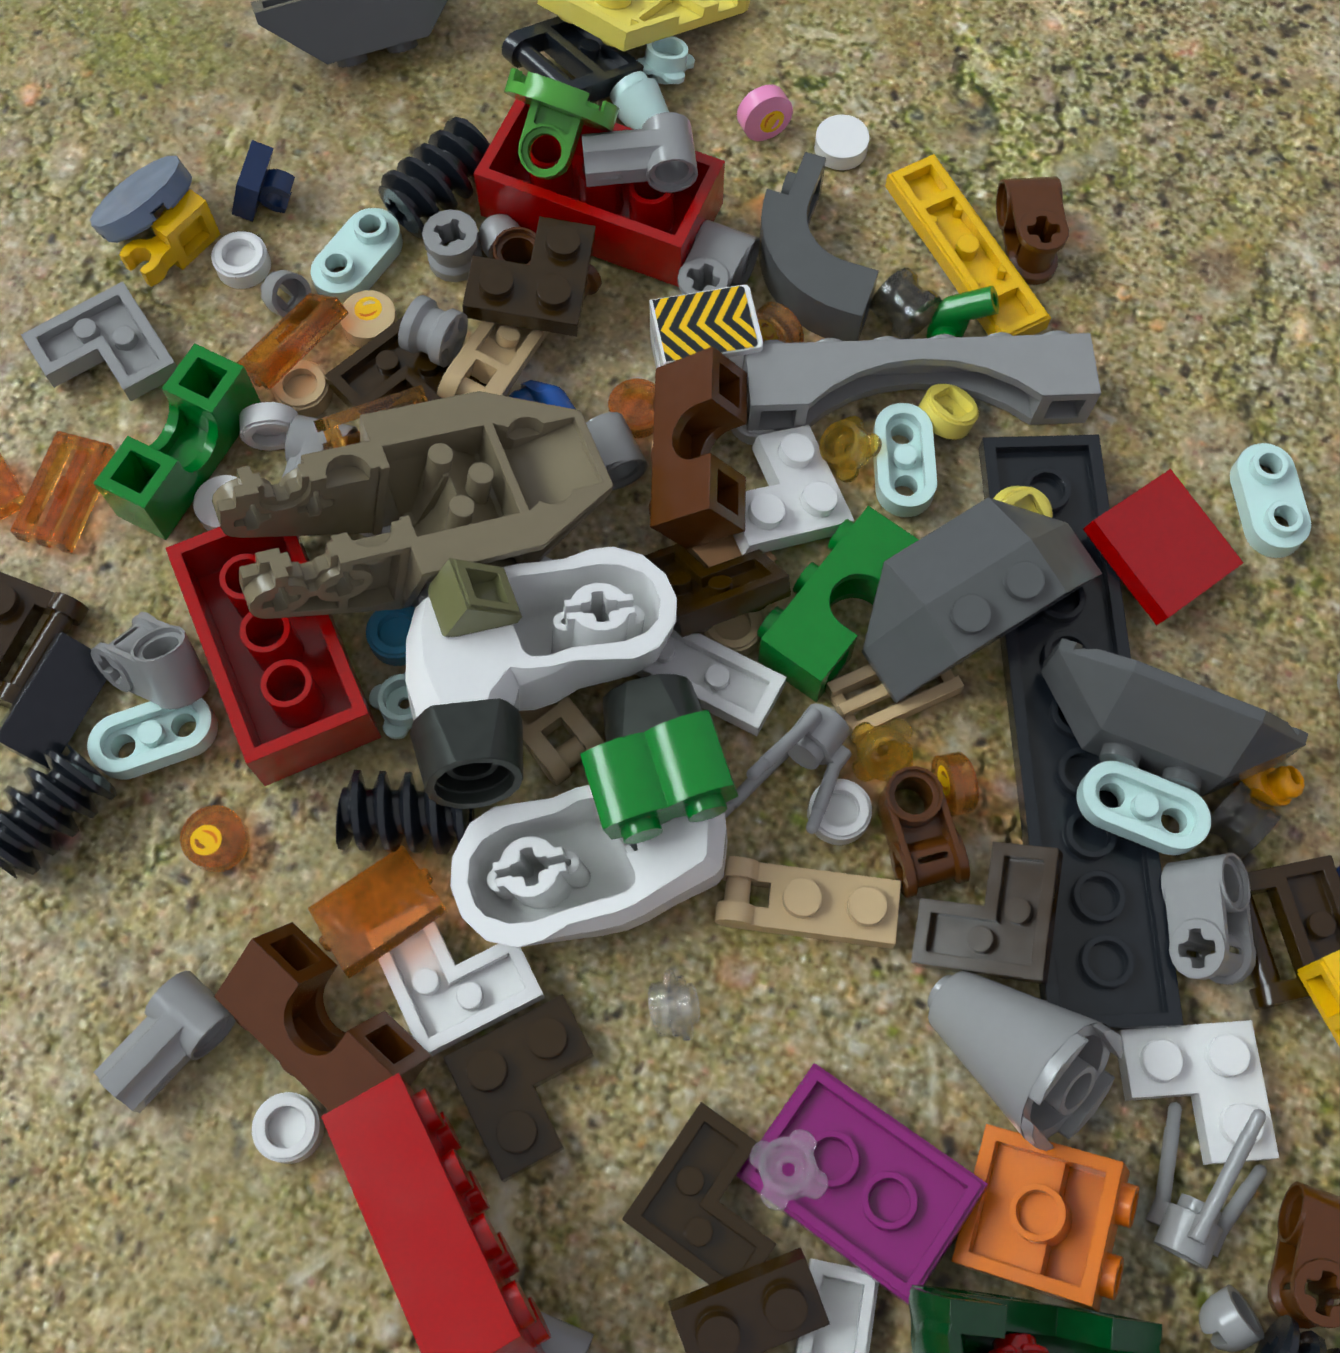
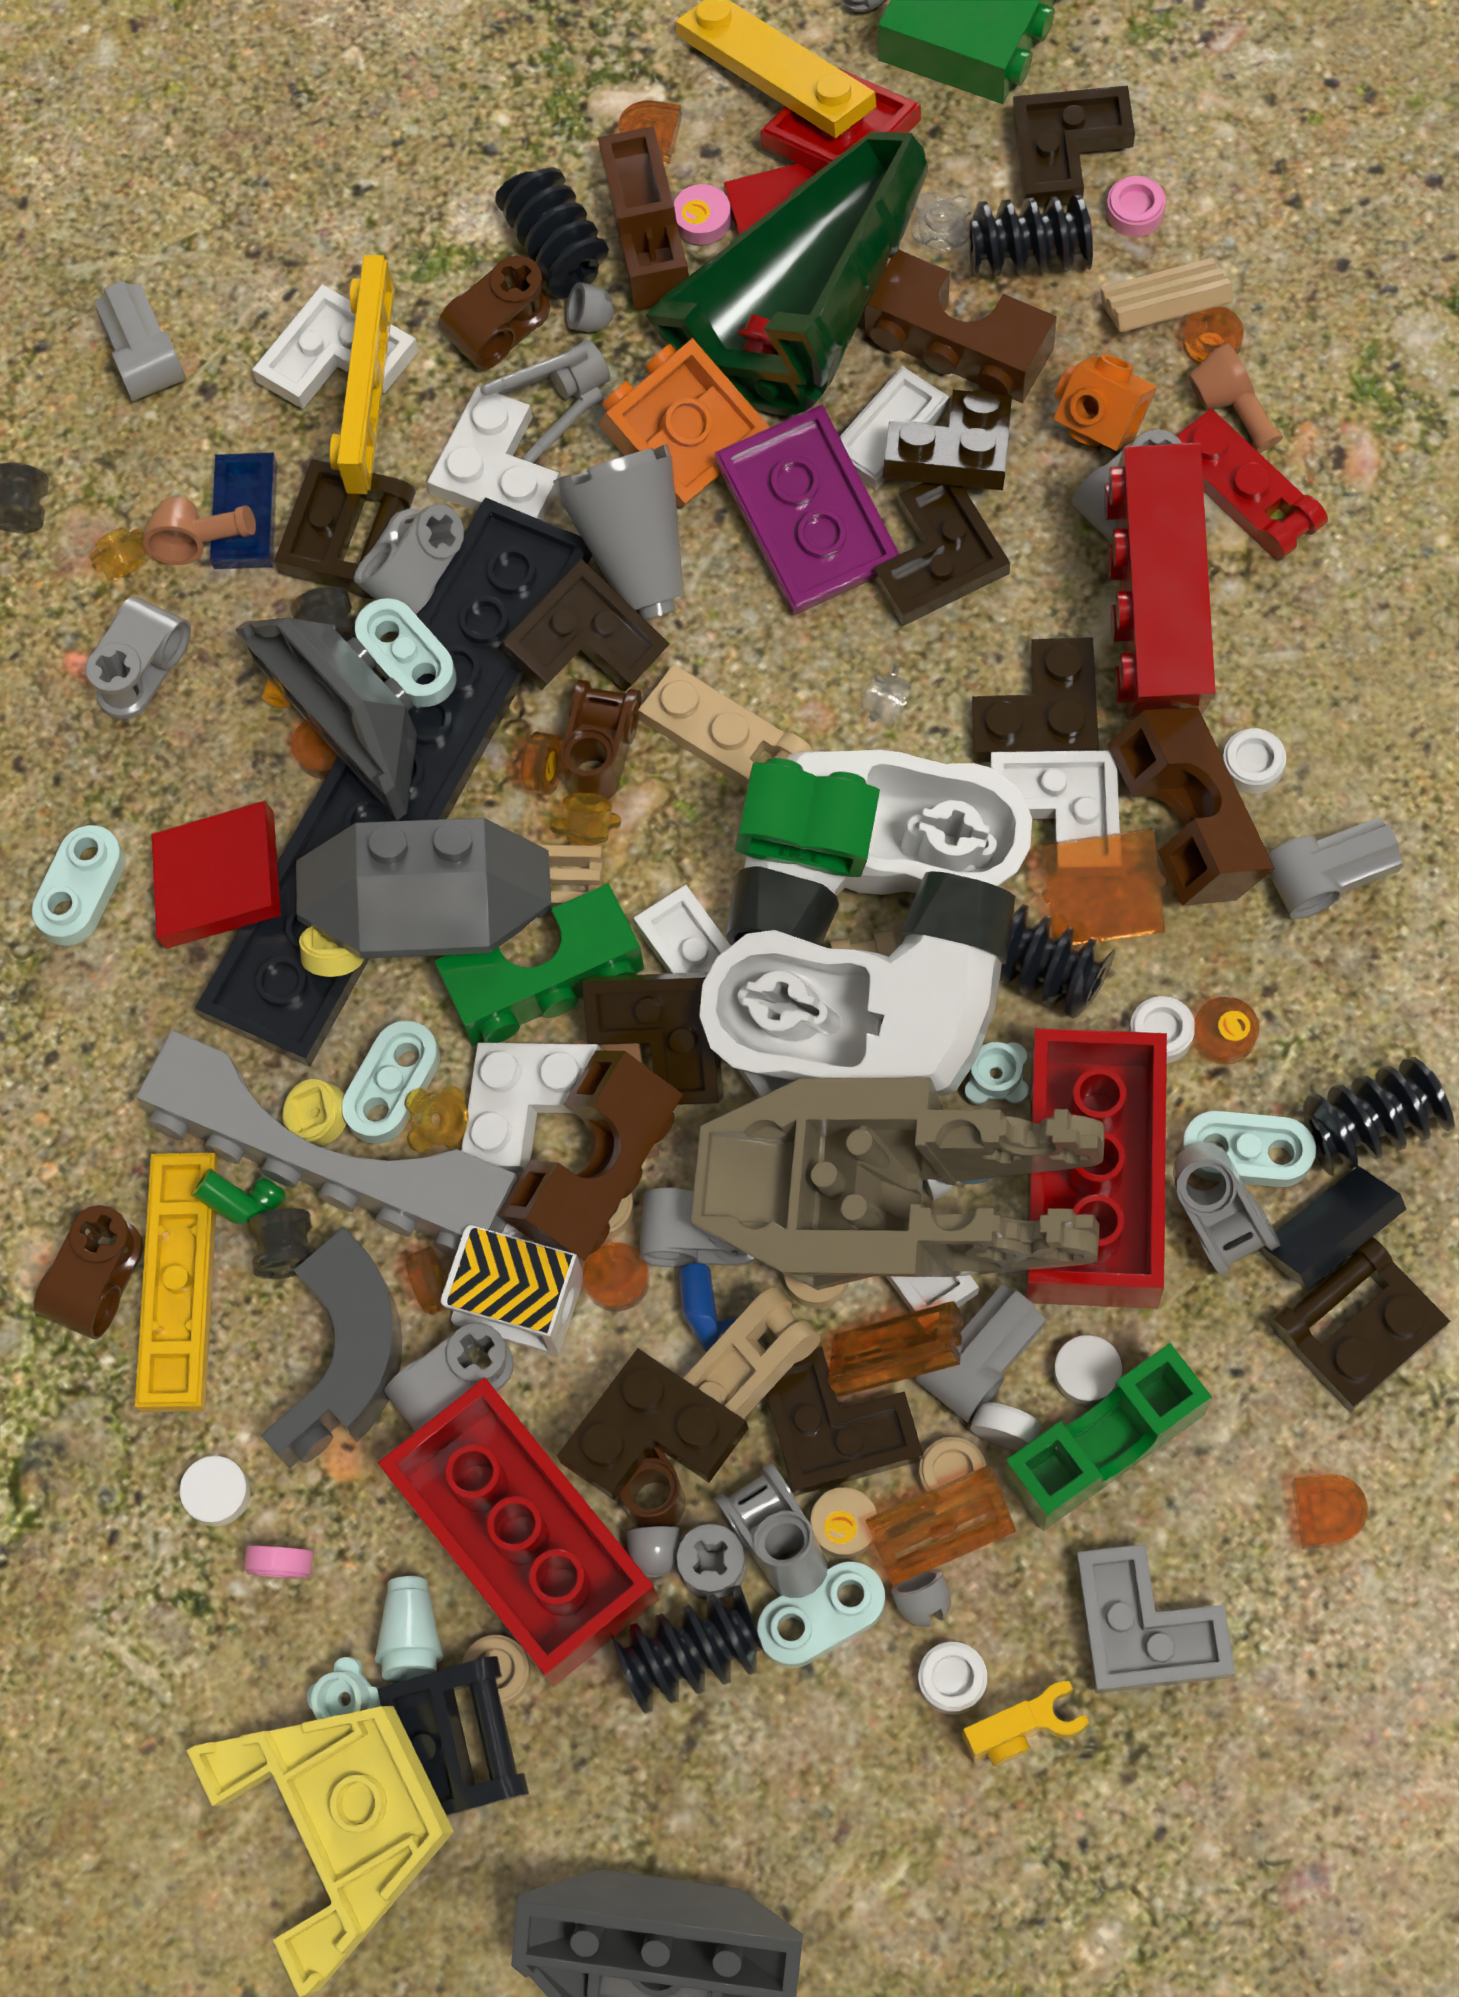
camera: 145 degrees left, 0 degrees up
clear orange tile [10,431,116,554] -> none
sand blue tile [90,156,192,243] -> none
dark blue tile [232,140,295,222] -> none
light grey wheel [398,295,468,368] -> none
olive slope [428,558,522,637] -> none
bright green tile [504,68,620,180] -> none
light grey piece [581,112,698,193] -> none
light grey plant [725,703,852,834] -> none
clear plate [750,1129,828,1211] -> none
white tile [807,779,872,845] -> none
none -> light grey piece [713,1462,828,1598]
none -> white tile [1129,996,1195,1064]

